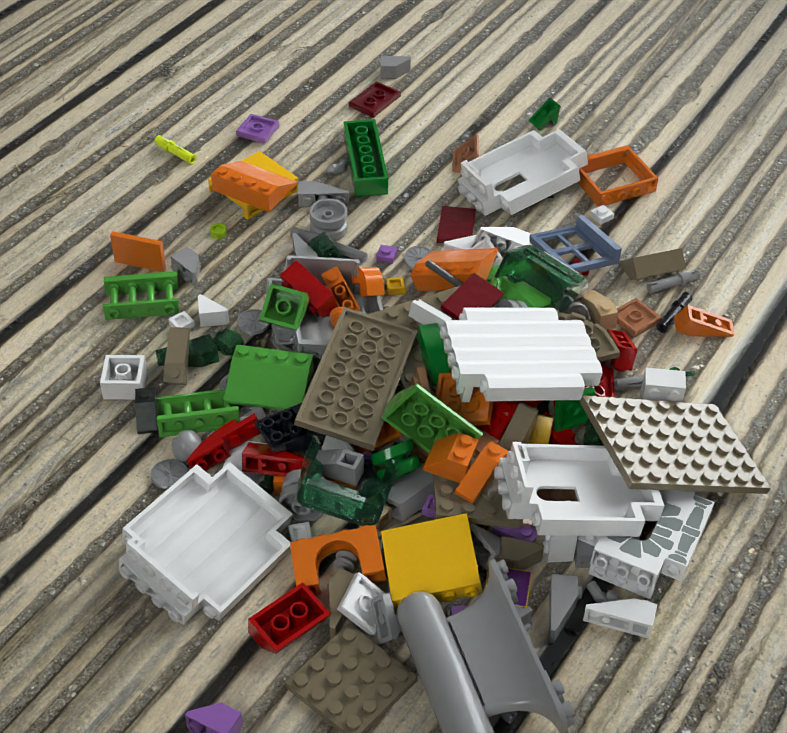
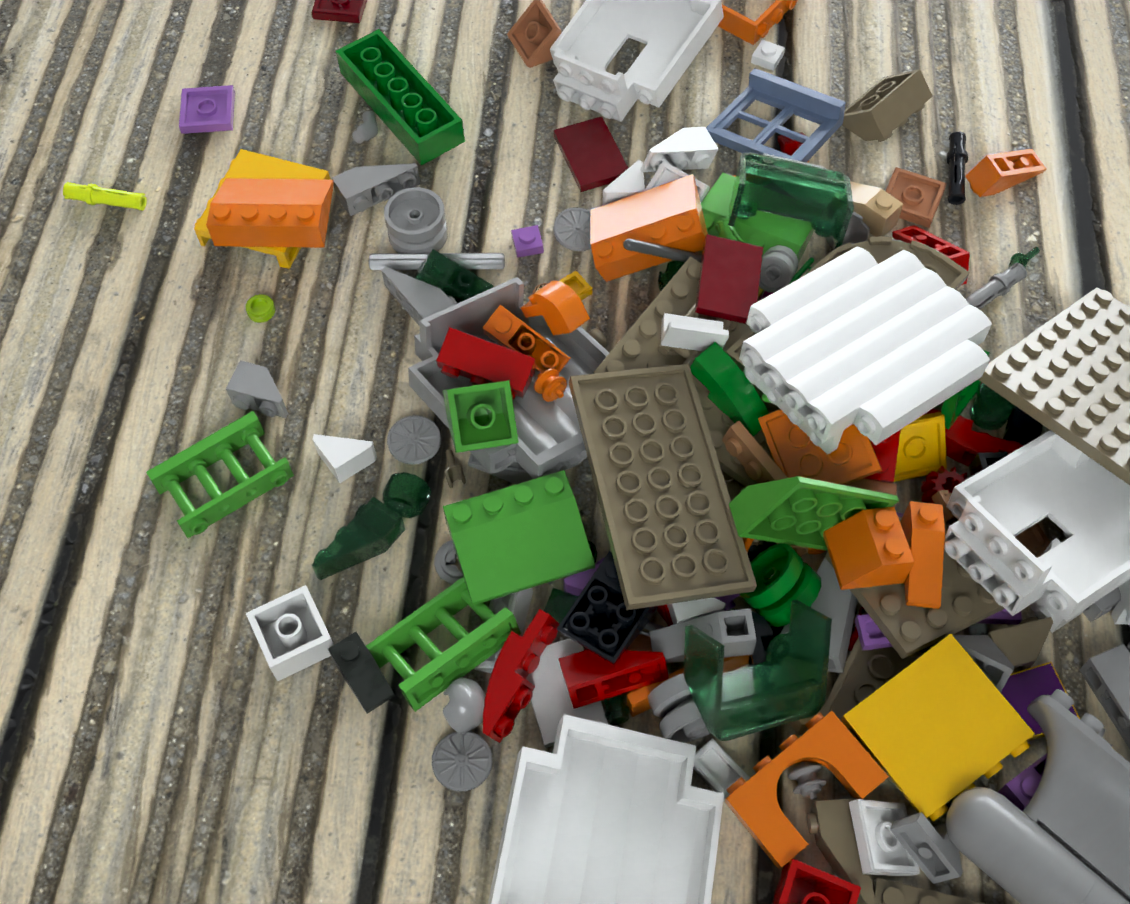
camera: 25 degrees left, 15 degrees up
orange tile [110,231,166,272] -> none
dark tan slope [163,327,190,386] -> none
white plate [168,311,195,329] -> none
dark tan slope [499,402,539,451] -> none
white brick [640,368,686,402] -> none
light grey pin [647,269,700,294] -> none

